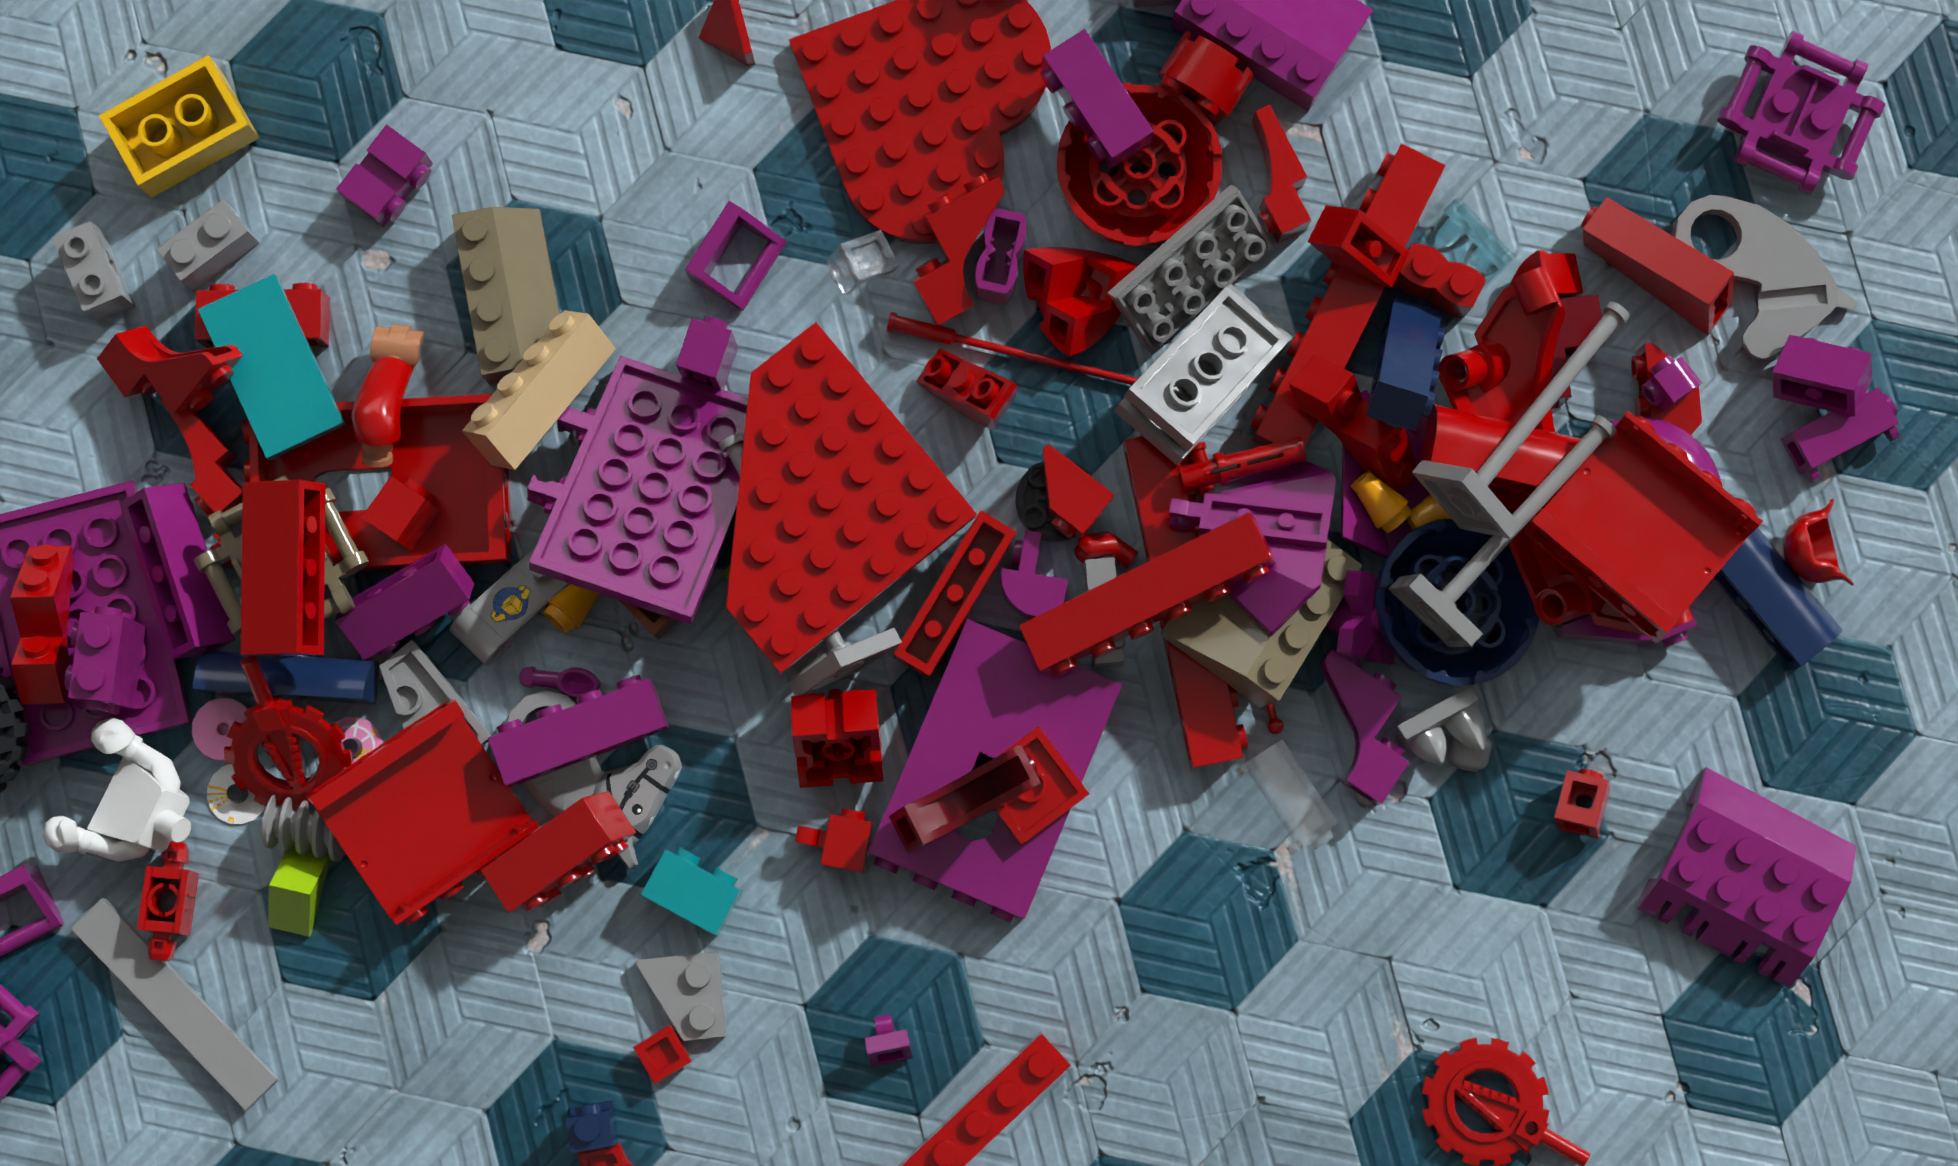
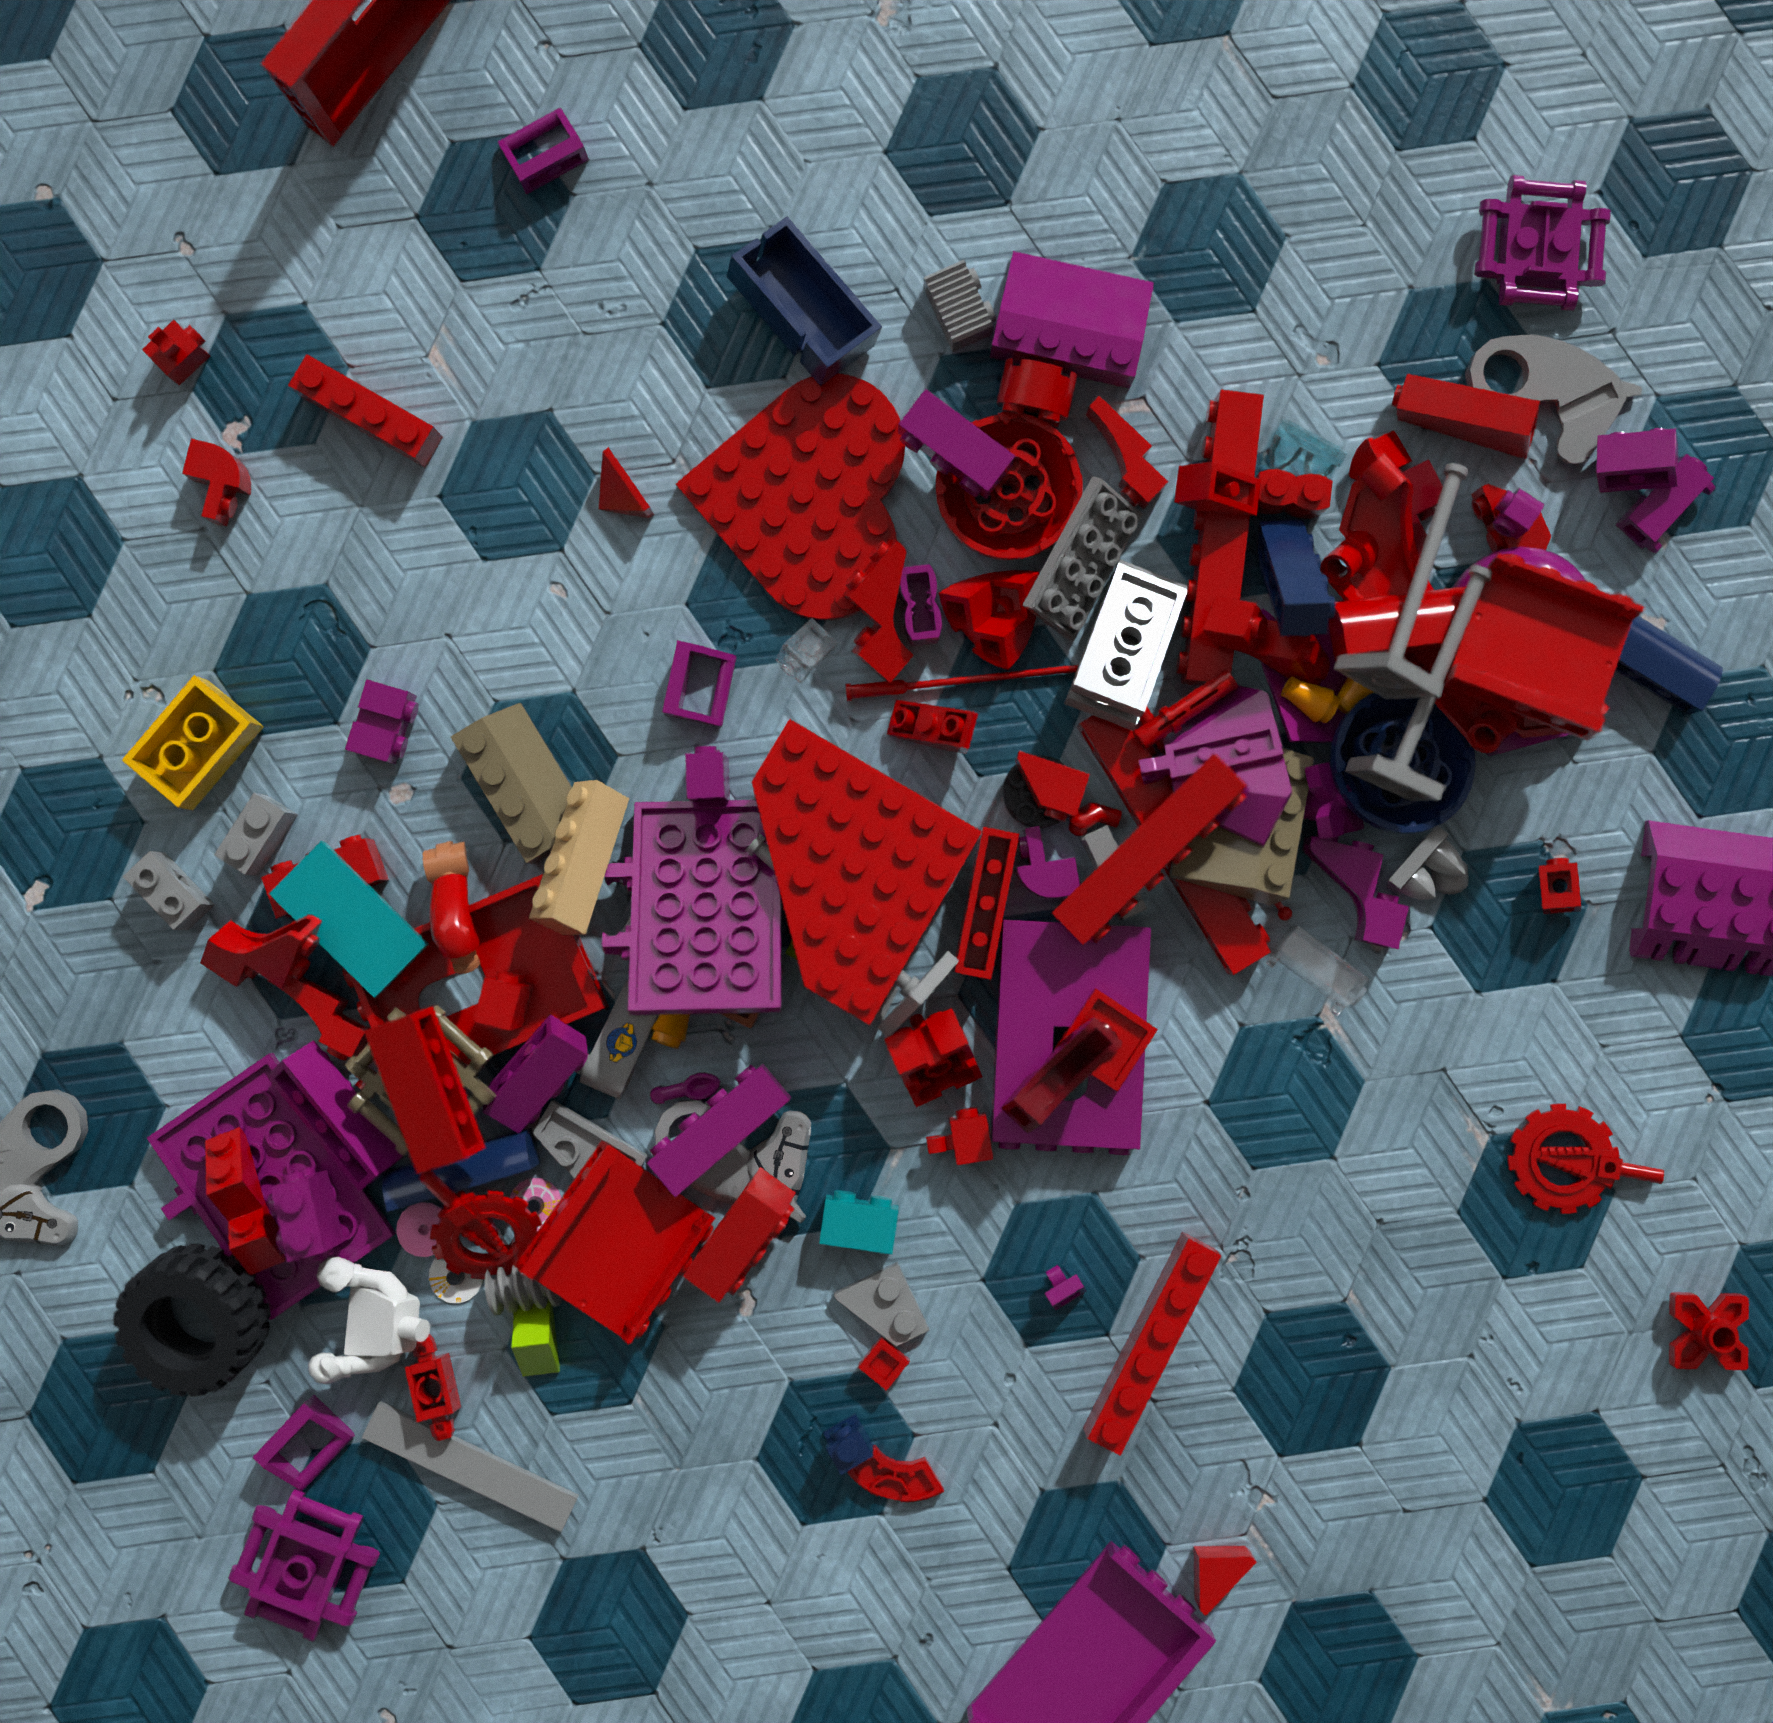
camera: 20 degrees left, 5 degrees up
red hair [1783,498,1854,586] -> none

